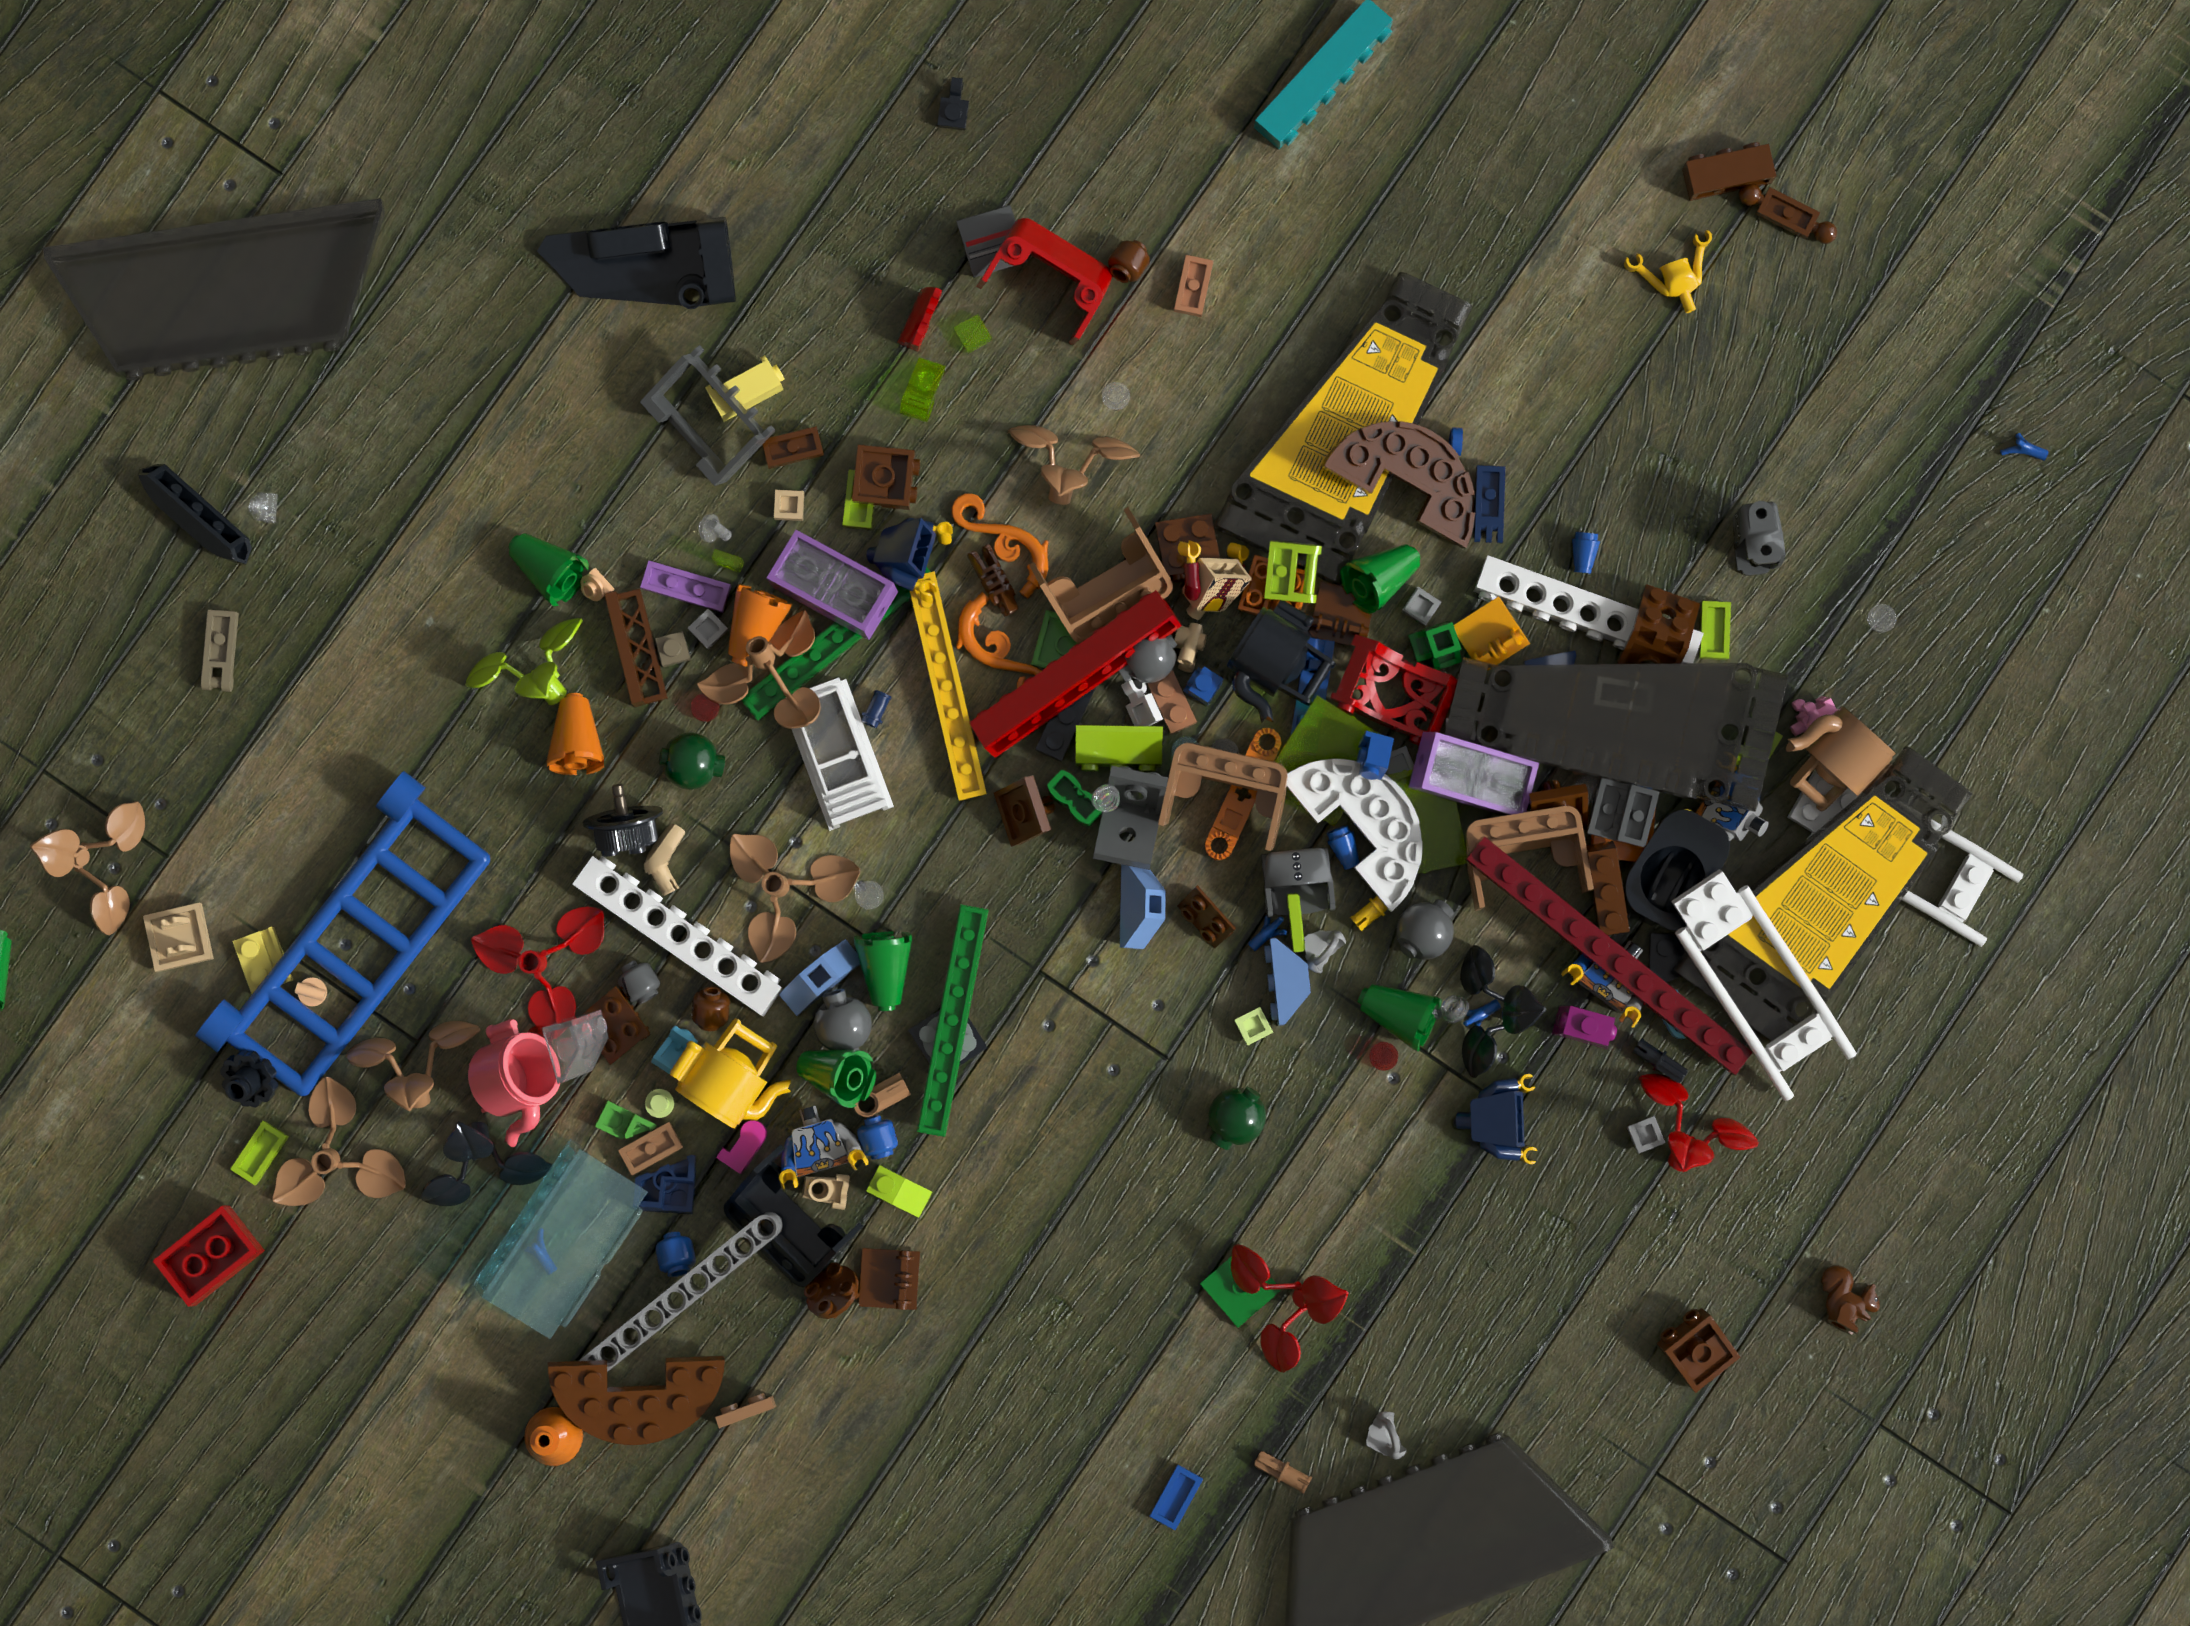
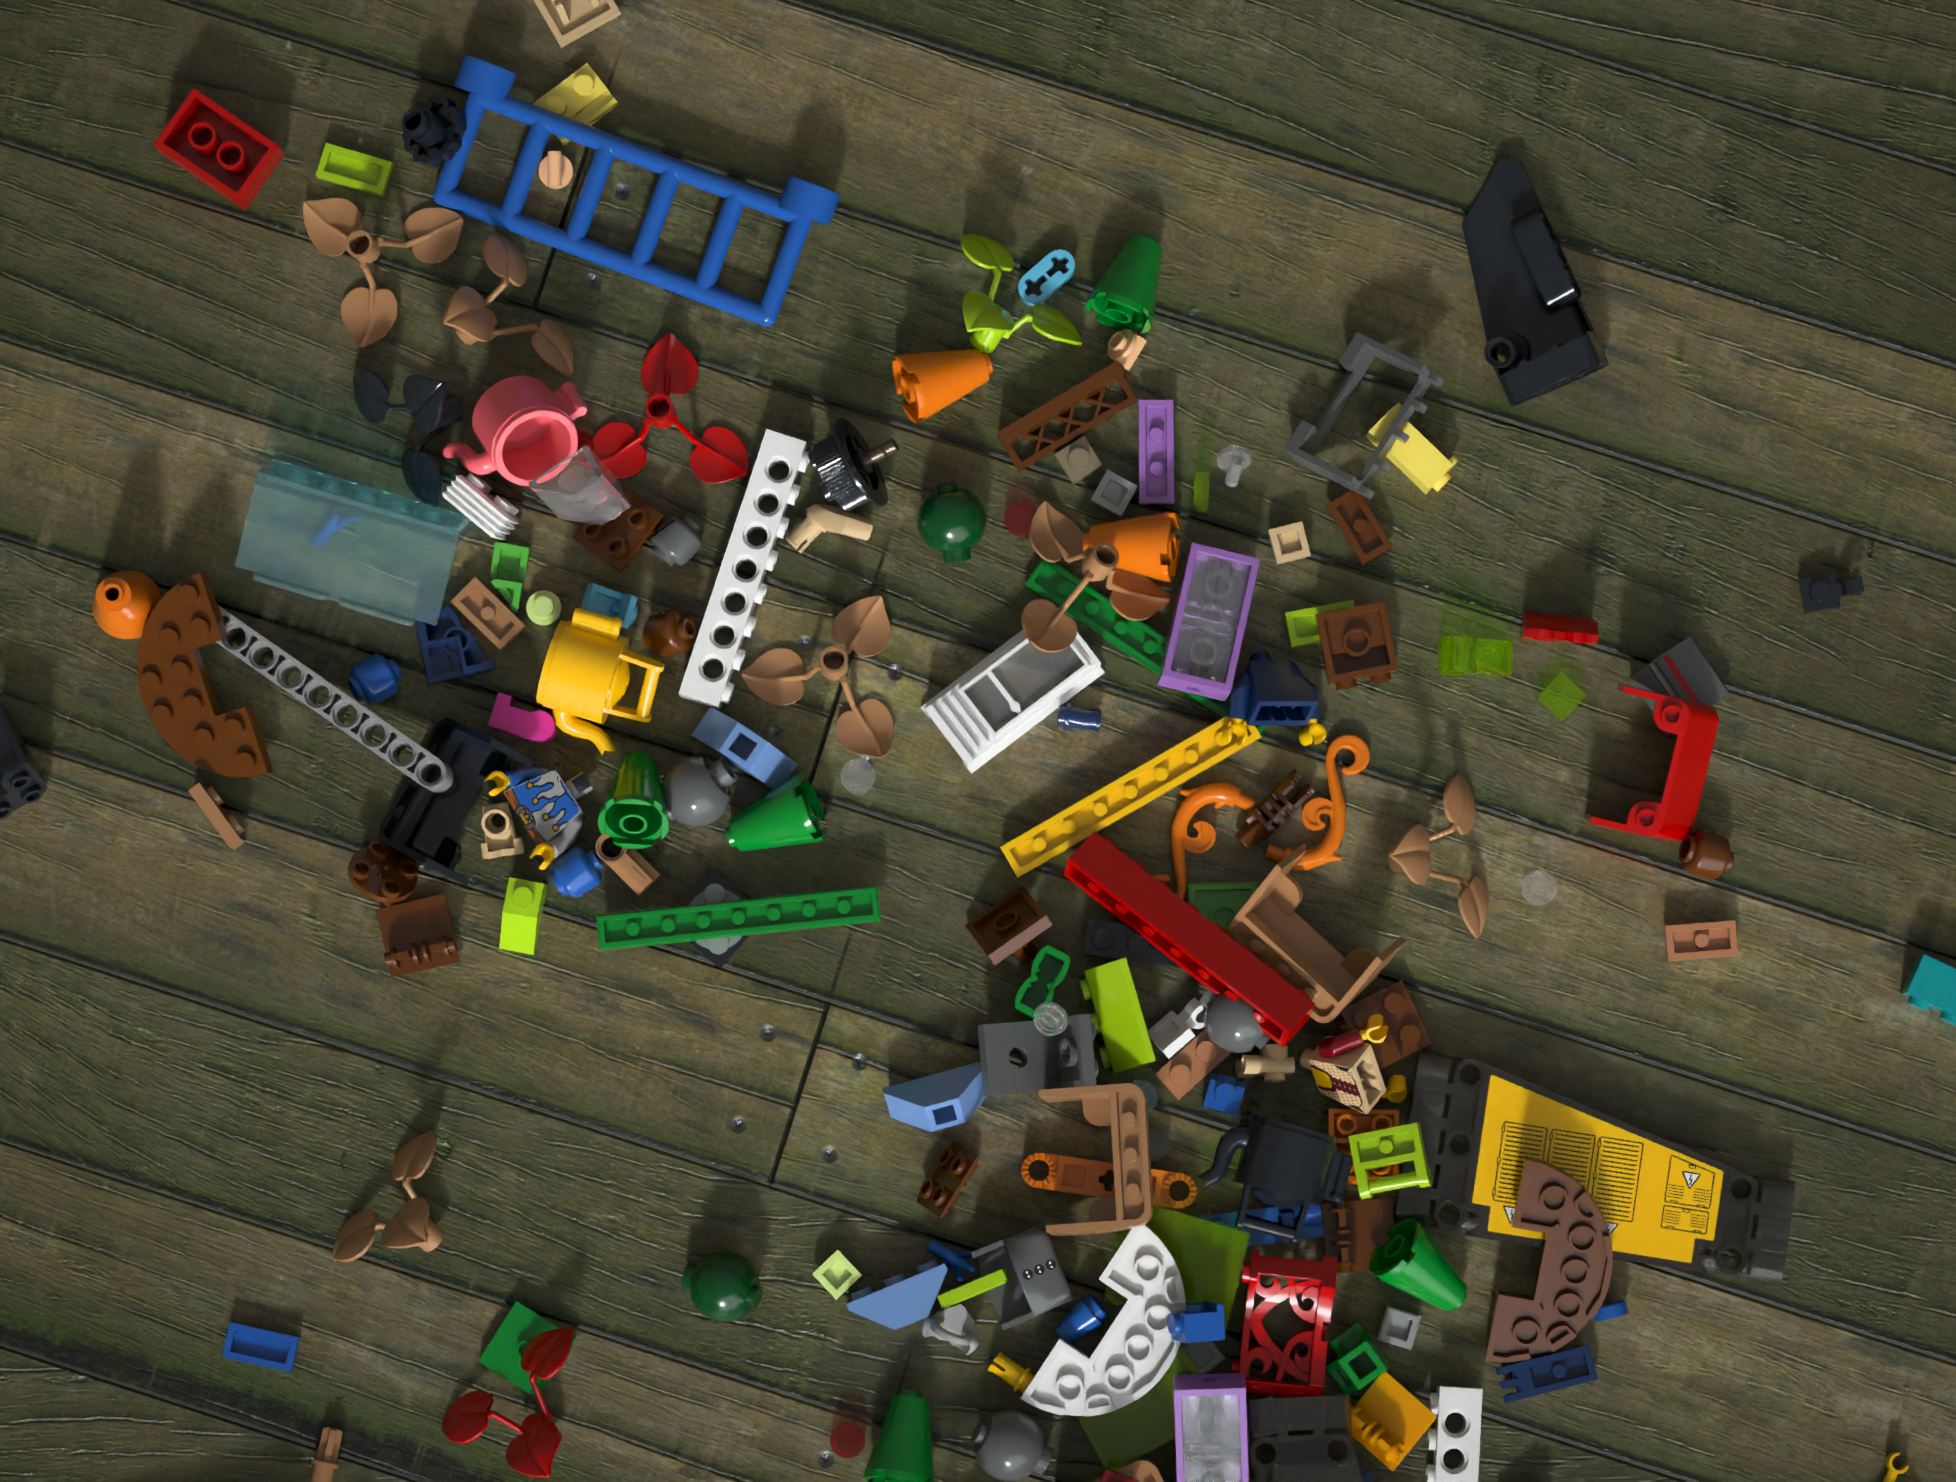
camera: 75 degrees right, 0 degrees up
none -> medium nougat plant [333,1130,444,1262]
none -> white brick [442,473,520,540]
none -> medium azure beam [1018,249,1075,306]

